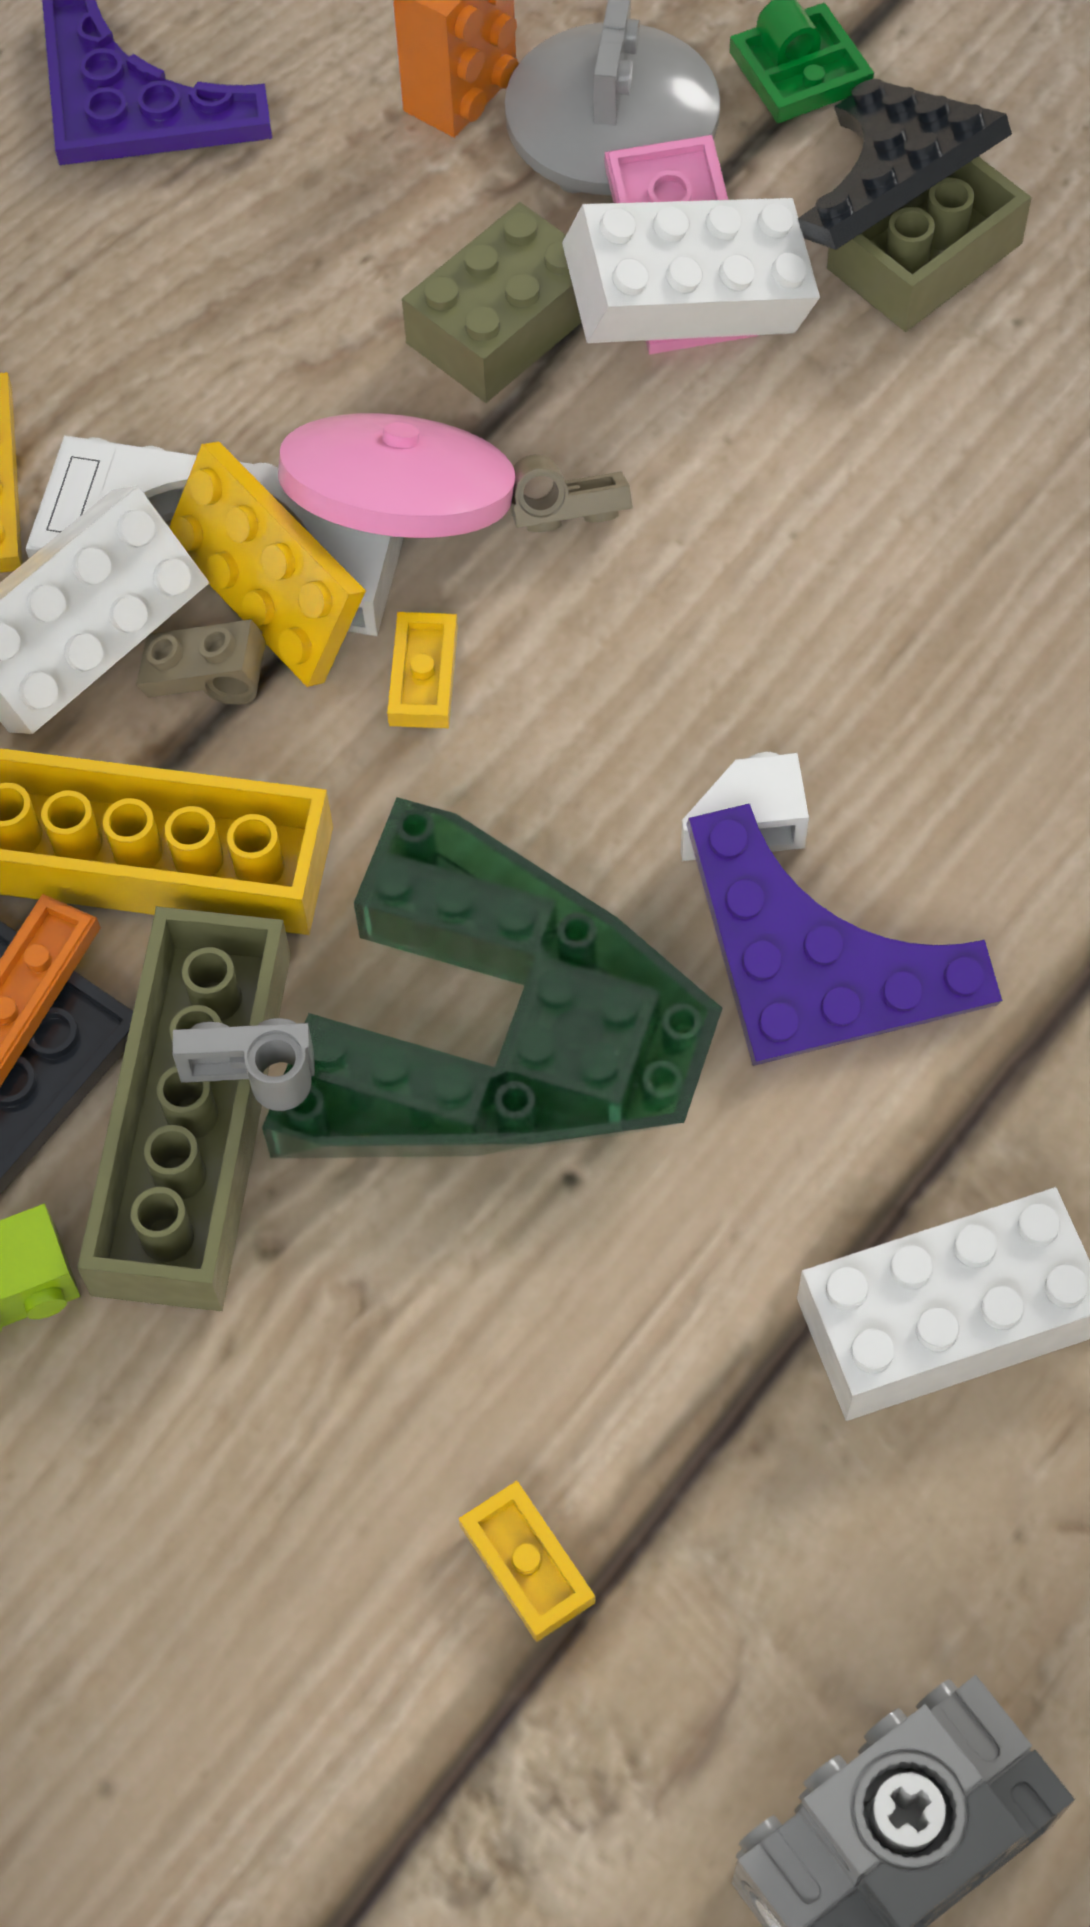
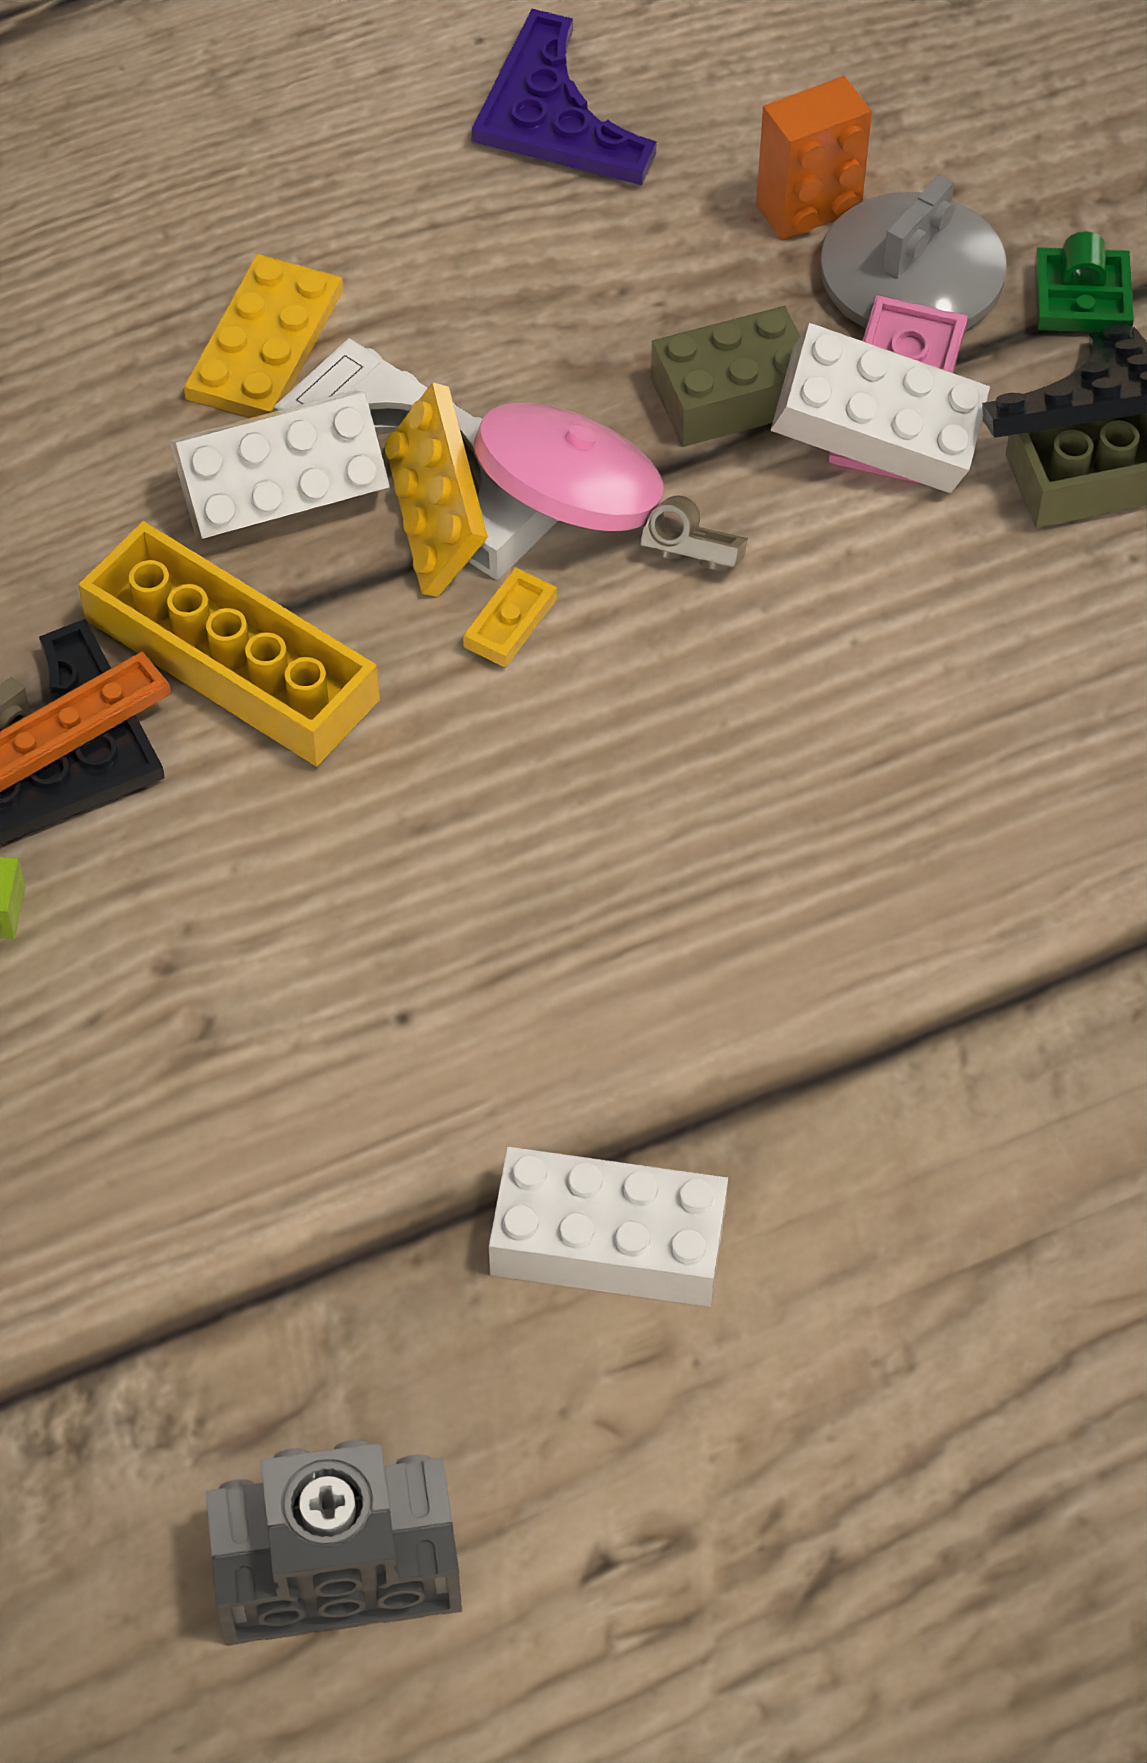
camera: 25 degrees right, 5 degrees down
olive brick [77,906,291,1312] -> none
dark tan plate [136,619,266,705] -> none
light grey plate [173,1018,314,1111] -> none
clear green piece [262,797,723,1158] -> none
yellow plate [458,1481,595,1642] -> none
white slope [681,752,809,861] -> none
dark purple plate [686,803,1003,1066] -> none

